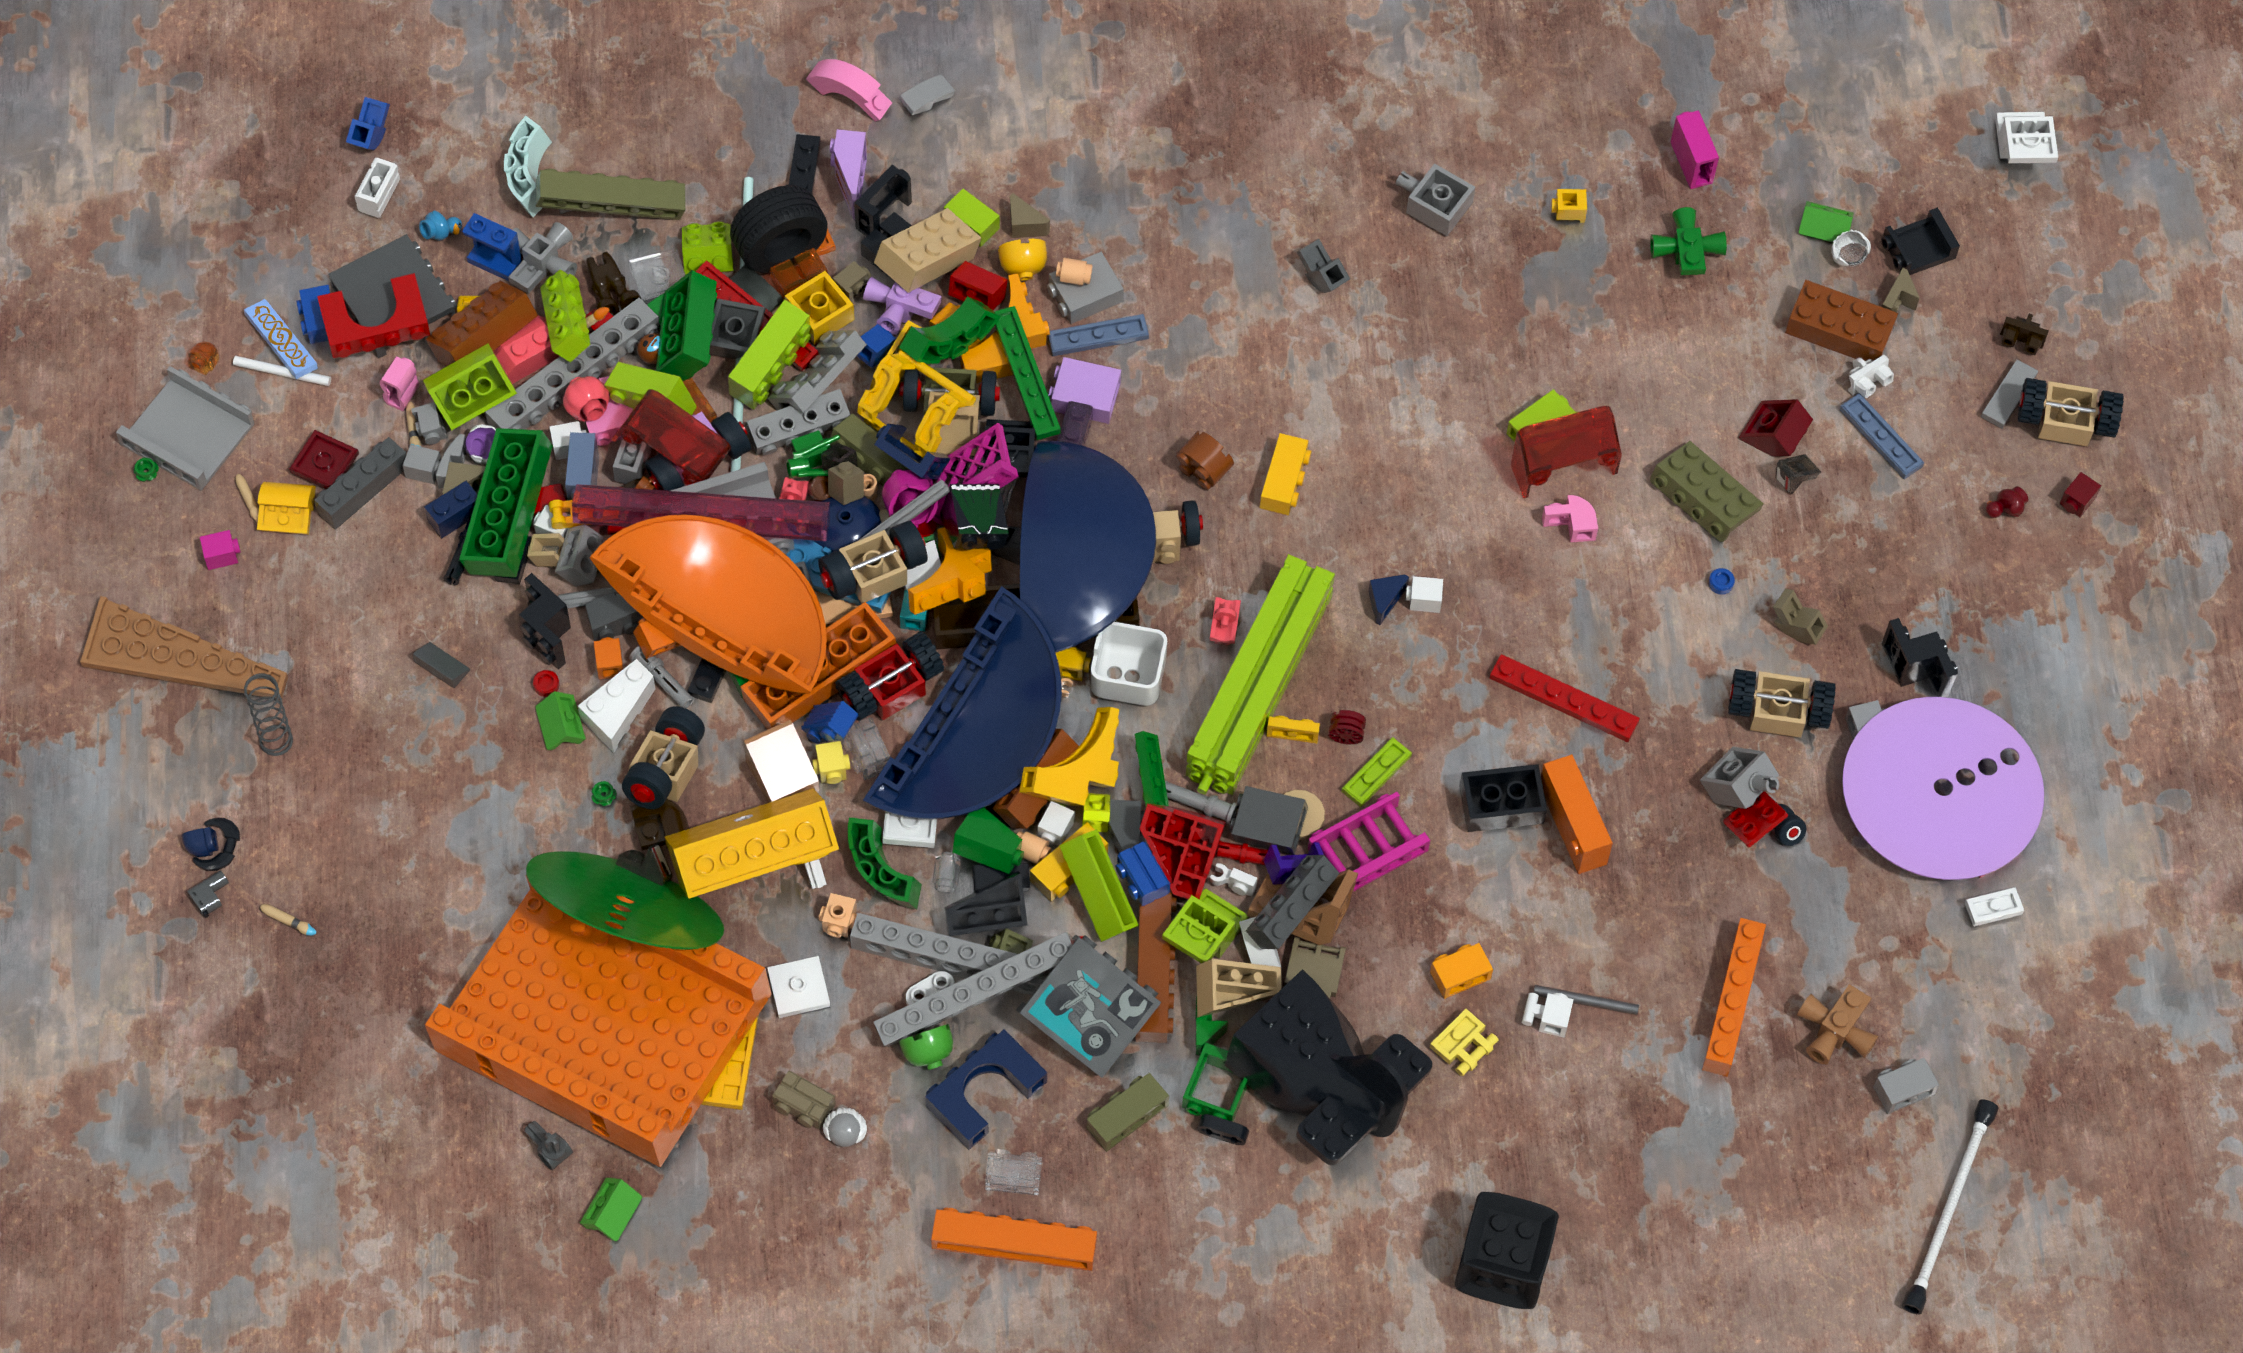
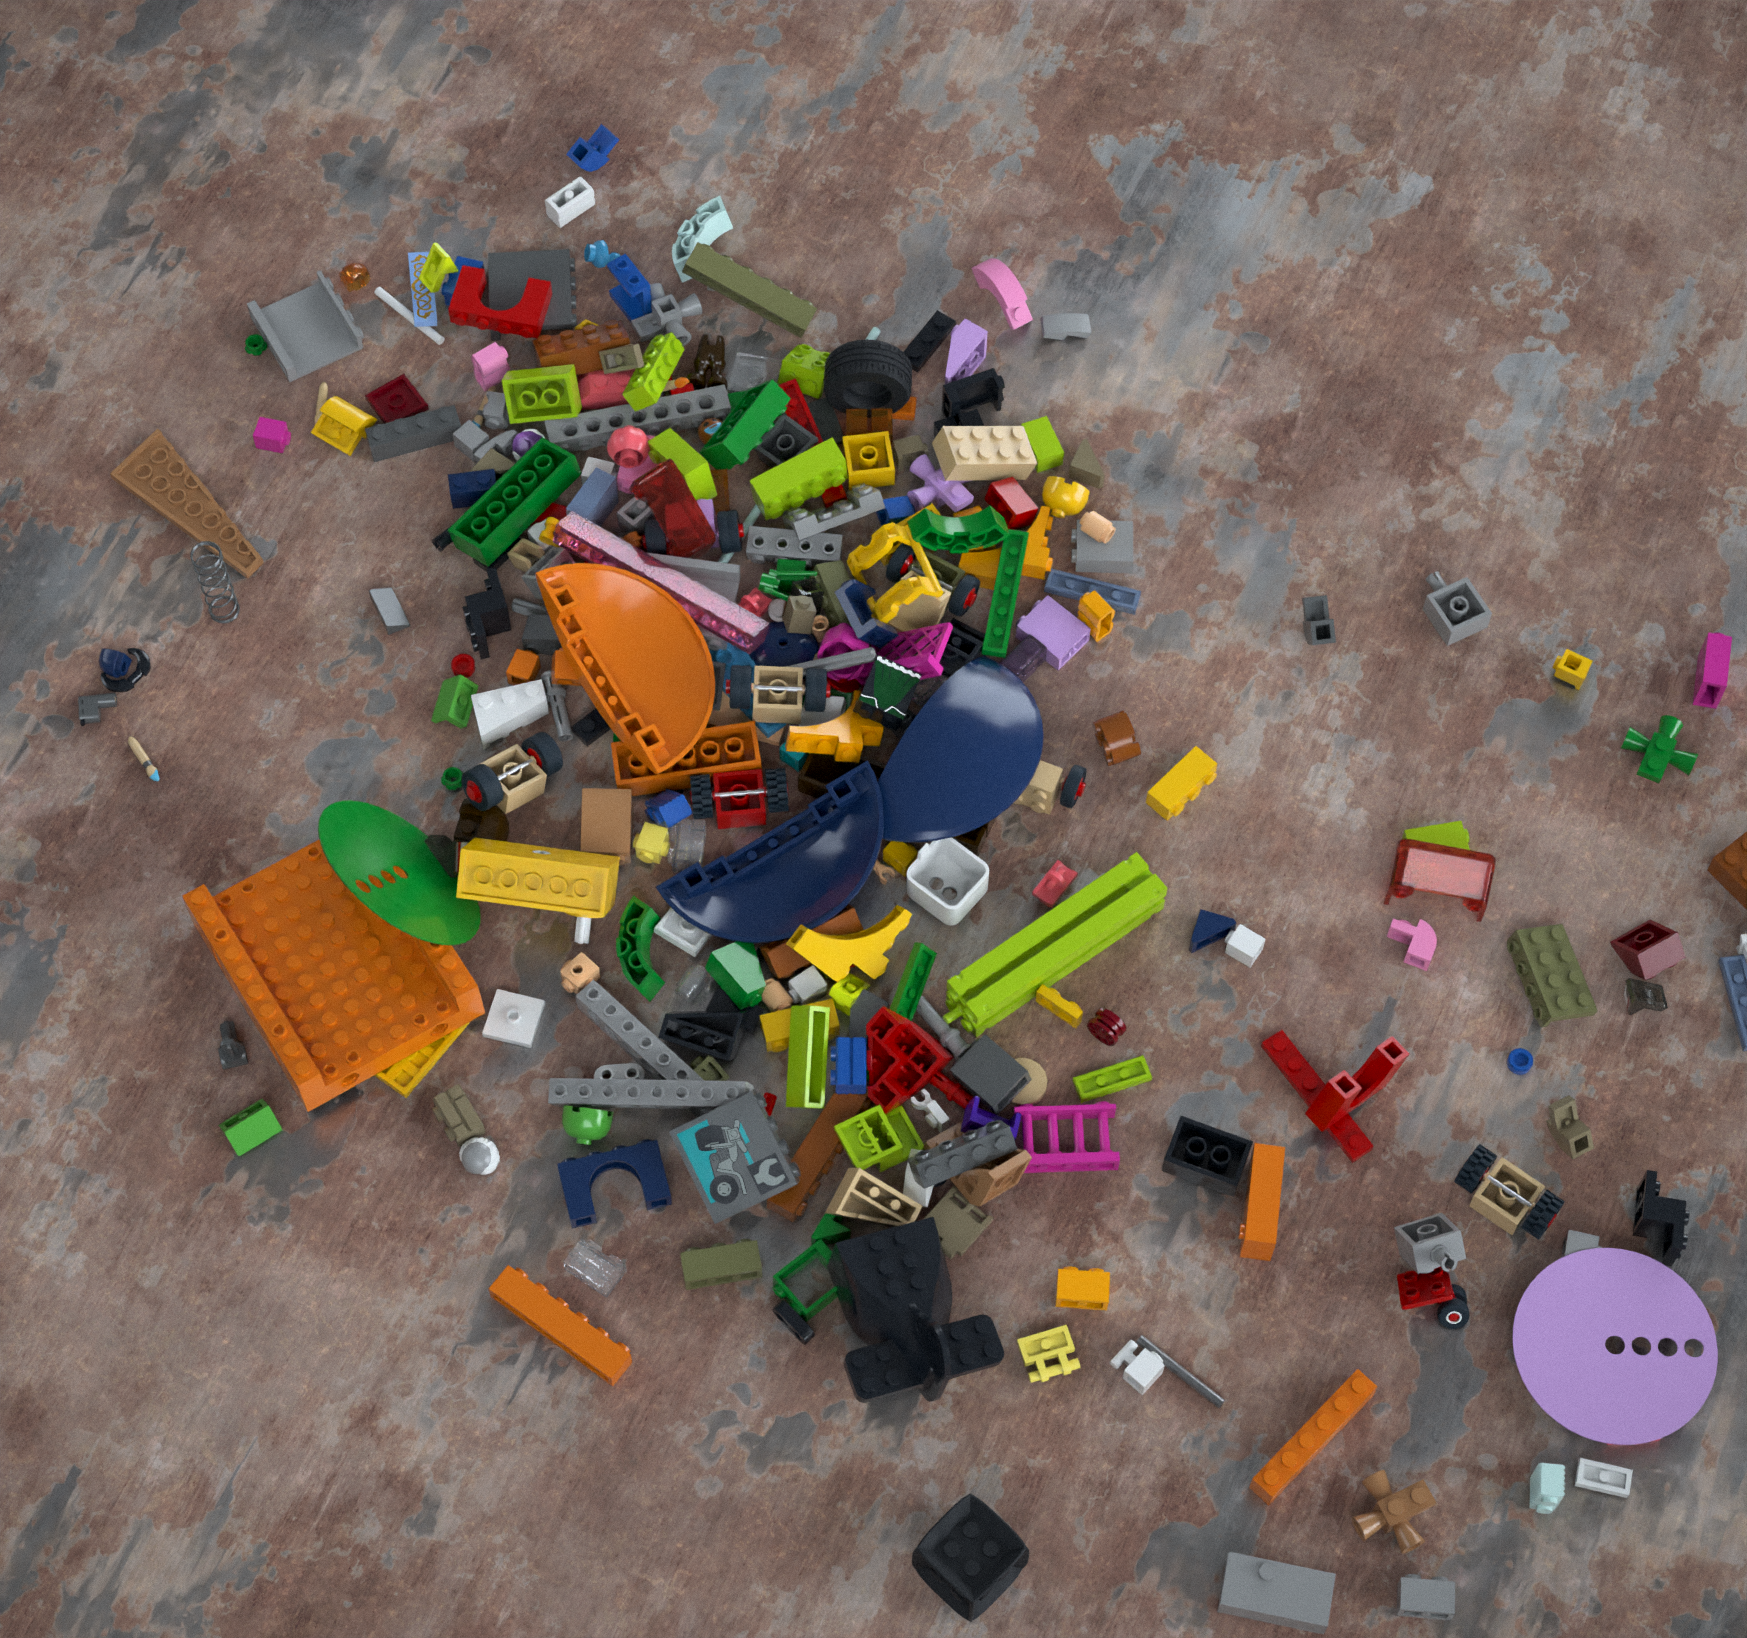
camera: 30 degrees right, 0 degrees up
none -> neon yellow slope [419,242,459,293]
none -> dark tan slope [599,344,644,374]
none -> light orange brick [1077,590,1115,642]
none -> light grey brick [1217,1552,1336,1635]
none -> red arch [1305,1036,1409,1132]
none -> light aqua brick [1529,1463,1566,1514]

